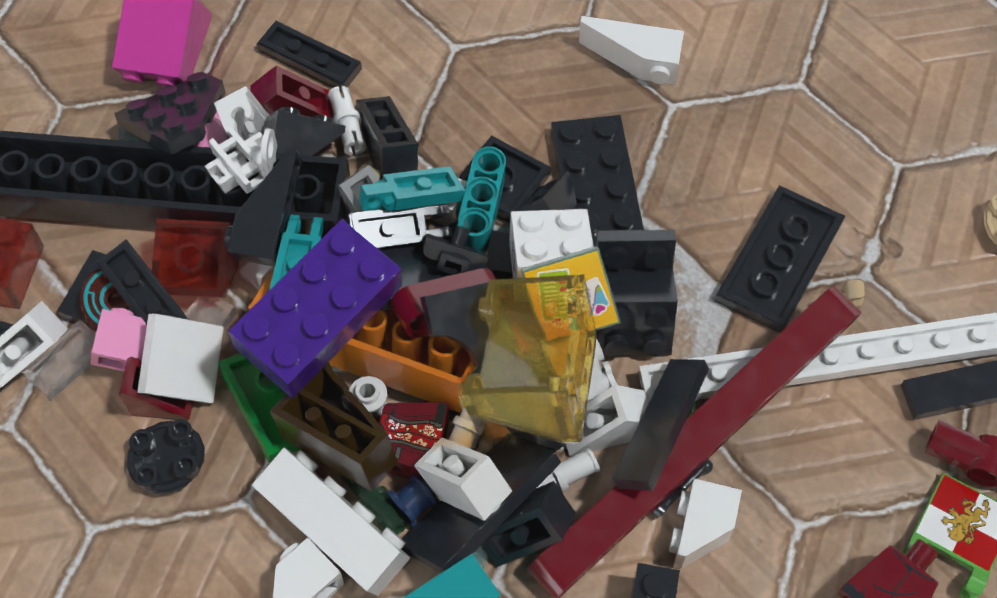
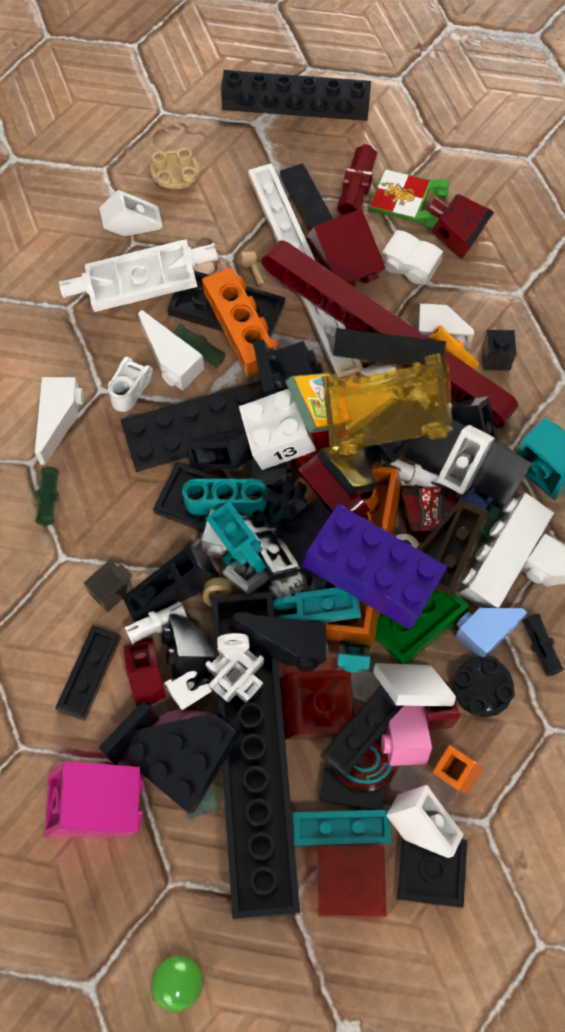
camera: 100 degrees left, 5 degrees up
none -> clear green pin [35,467,59,526]
none -> white plate [59,239,218,312]
none -> clear smoke brick [83,559,133,613]
none -> white slope [99,190,163,236]
none -> black tile [99,701,159,765]
none -> white piece [108,357,153,412]
none -> white slope [138,310,204,391]
none -> clear green pin [174,324,226,368]
none -> orange brick [202,267,279,377]
none -> teal plate [293,810,392,847]
none -> dark red slope [305,208,386,287]
none -> teal plate [338,642,370,673]
none -> white brick [381,230,443,285]
none -> light orange pin [429,325,479,369]
none -> orange brick [432,745,484,795]
none -> light blue slope [455,608,527,658]
none -> black pin [522,614,564,677]

